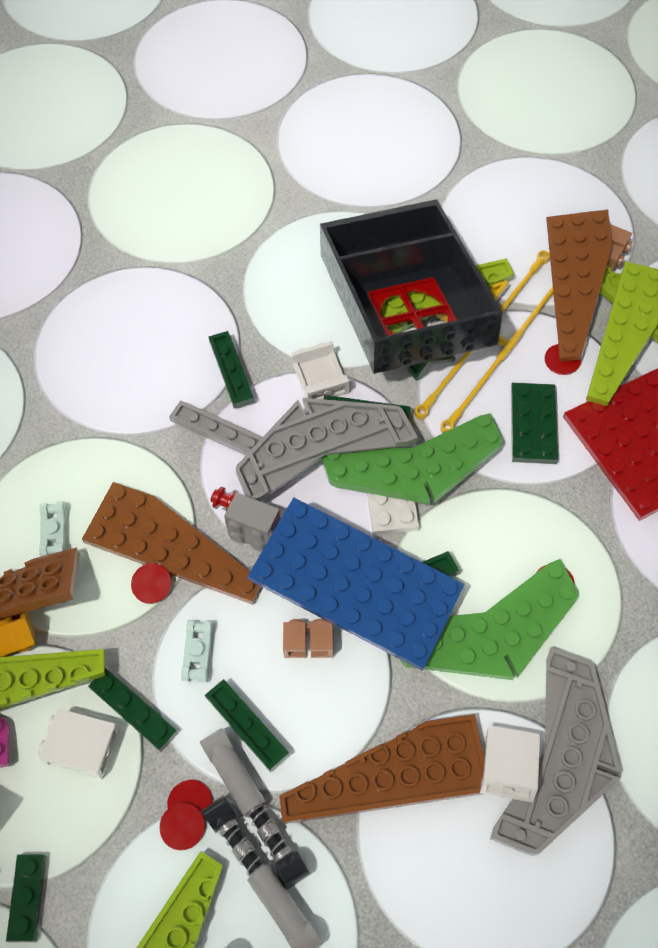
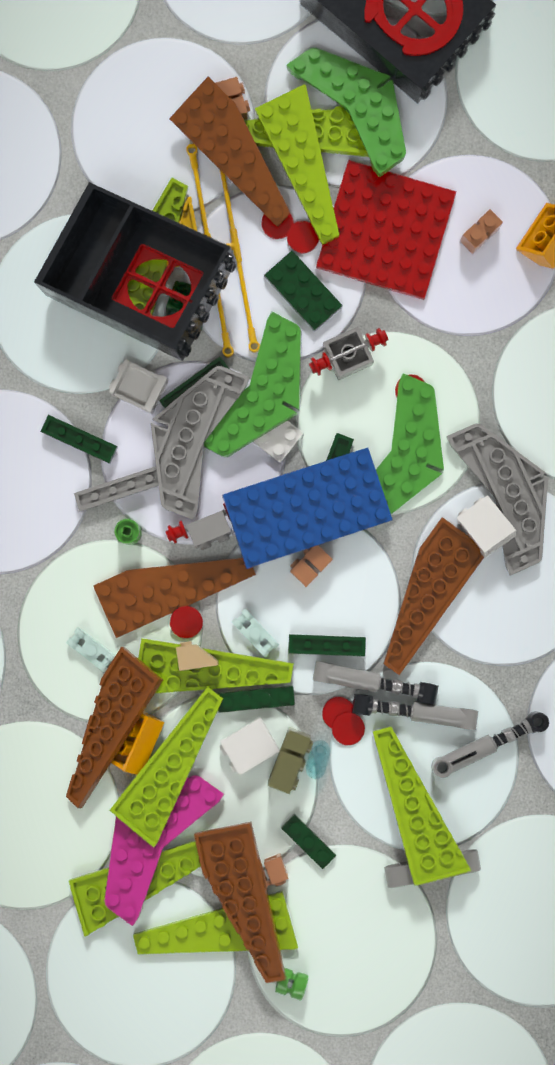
camera: 45 degrees left, 25 degrees up
none -> bright green wheel [114,519,142,545]
none -> lime wing [138,638,294,694]
none -> tan slope [176,641,219,671]
none -> olive piece [268,727,313,794]
none -> red piece [287,221,319,253]
none -> clear light blue plate [306,740,330,779]
none -> light grey brick [309,327,389,381]

